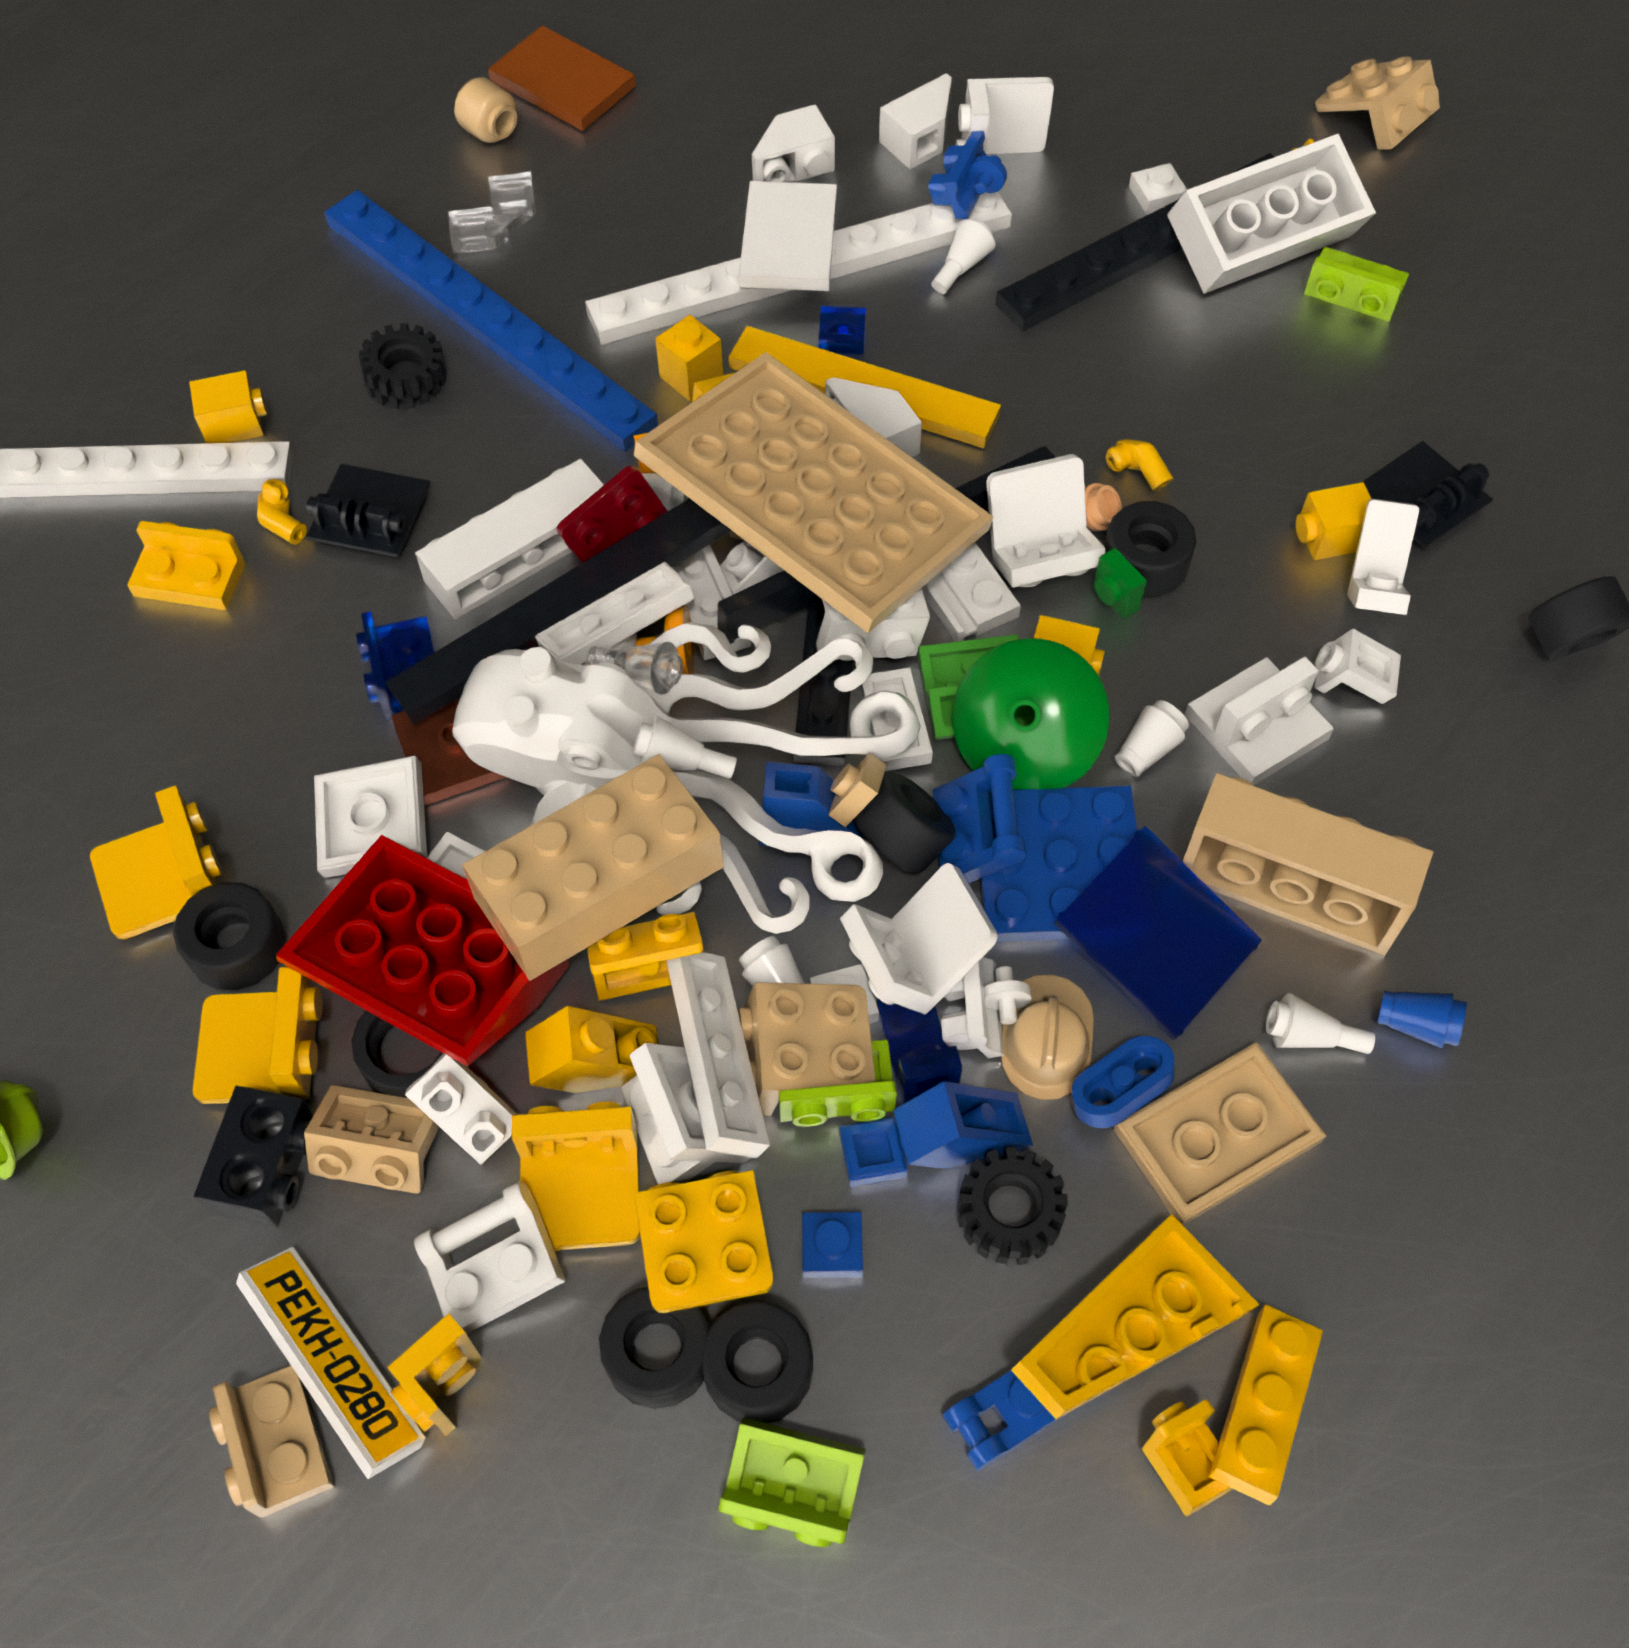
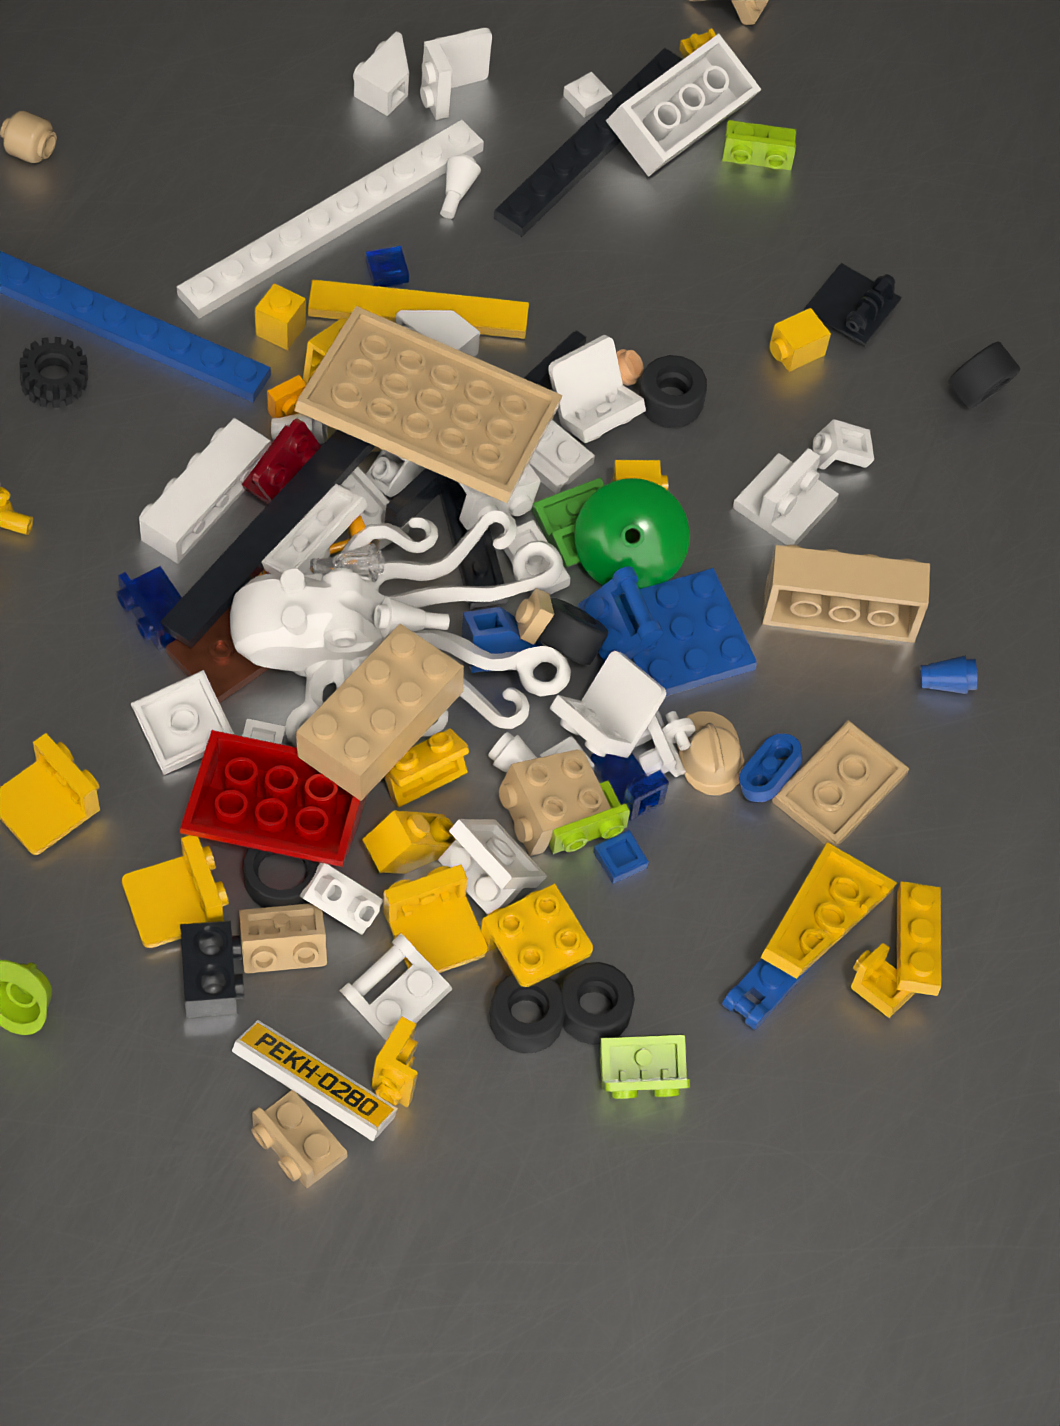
camera: 25 degrees left, 0 degrees up
black tyre [173,882,286,990] -> none
black hinge [306,464,431,557] -> none
clear tile [448,172,536,254] -> none
dark orange tile [488,26,636,131] -> none
white plate [666,952,770,1158] -> none
white tile [739,181,837,291] -> none
white slope [752,104,835,183] -> none
blue plate [802,1212,863,1278] -> none
blue slope [893,1081,1033,1169] -> none
blue hips [928,131,1007,219] -> none
black tyre [957,1147,1068,1265] -> none
clear blue piece [1053,826,1262,1040] -> none
green plate [1093,548,1147,619] -> none
yellow arm [1106,439,1174,492] -> none
white cone [1115,700,1189,777] -> none
white cone [1266,993,1375,1054] -> none
white bracket [1347,499,1419,615] -> none

